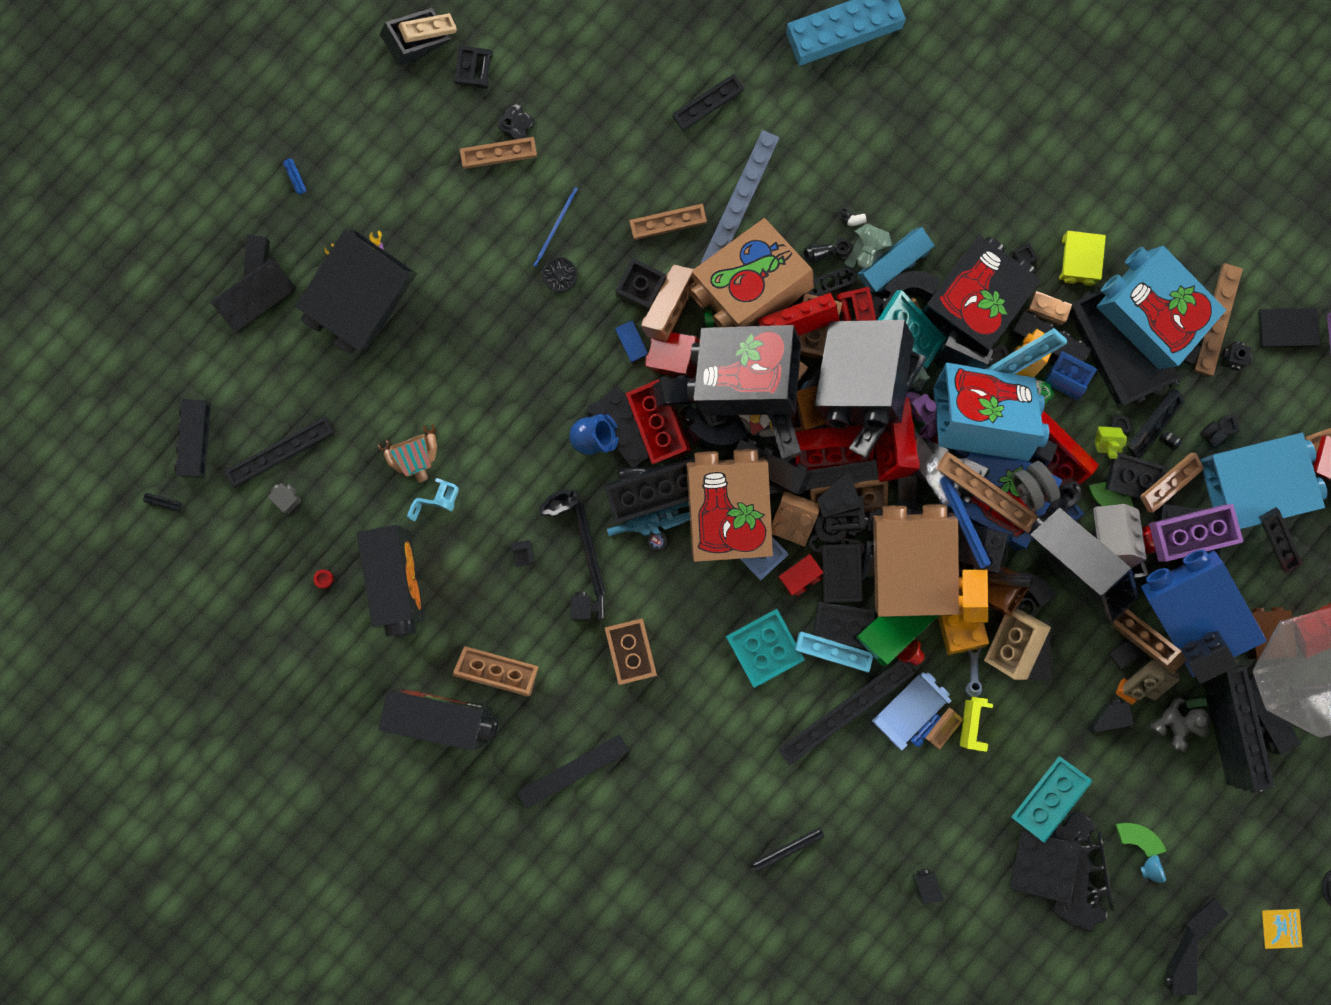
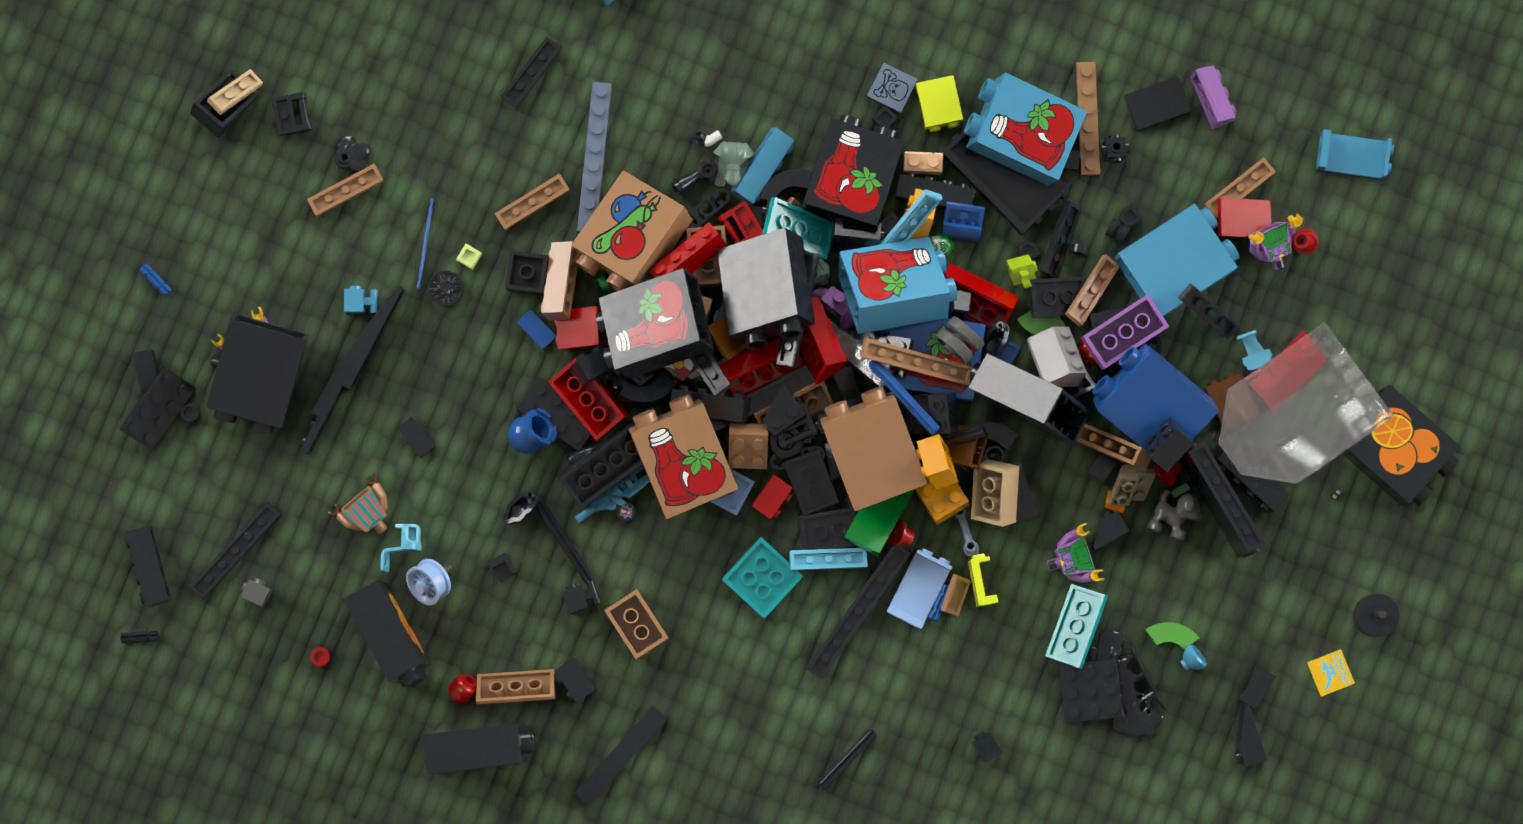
camera: 20 degrees left, 0 degrees up
none -> black tile [180,403,201,423]
none -> black slope [300,286,405,456]
none -> dark azure brick [344,286,378,314]
none -> black tile [397,416,436,458]
none -> light blue wheel [406,559,452,605]
none -> red head [448,674,477,703]
none -> yellowish green tile [456,244,482,270]
none -> black brick [554,657,597,703]
none -> sand blue tile [867,63,918,114]
none -> torso [1047,523,1105,583]
none -> red piece [1155,462,1182,486]
none -> medium azure piece [1237,330,1272,370]

